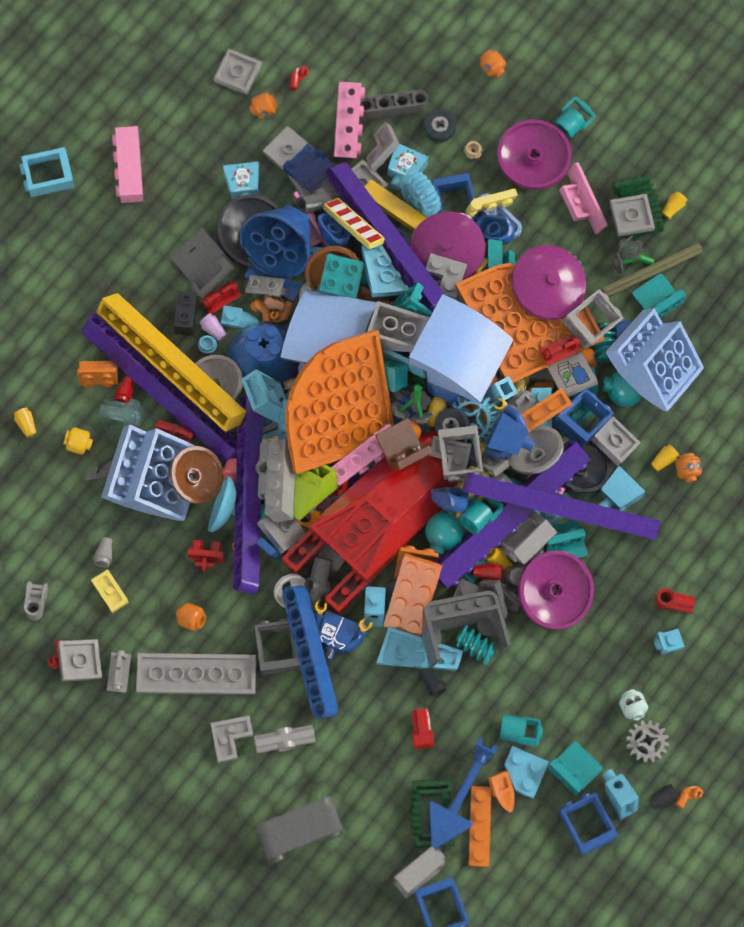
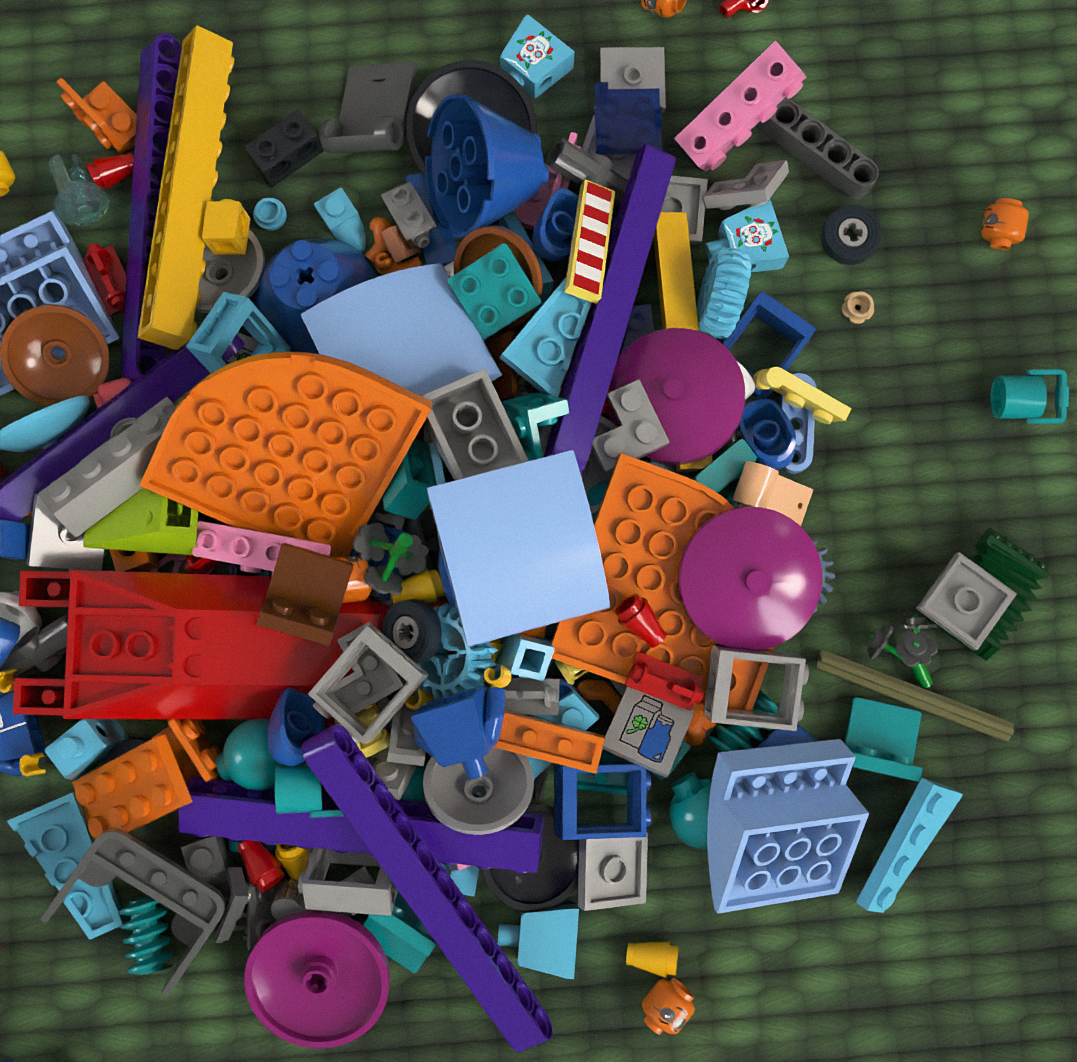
camera: 50 degrees right, 10 degrees up
lavender cone [199,313,227,341] -> none
red hinge [200,281,242,314] -> none
black cone [420,668,447,698] -> none
magenta dish [497,120,572,190] -> none
bright pink bracket [559,162,607,234] -> none
yellow cone [661,191,687,219] -> none
none -> yellow brick [202,199,250,255]
none -> red cone [615,594,667,648]
none -> light nougat door [732,461,813,526]
none -> medium azure wing [856,778,963,913]

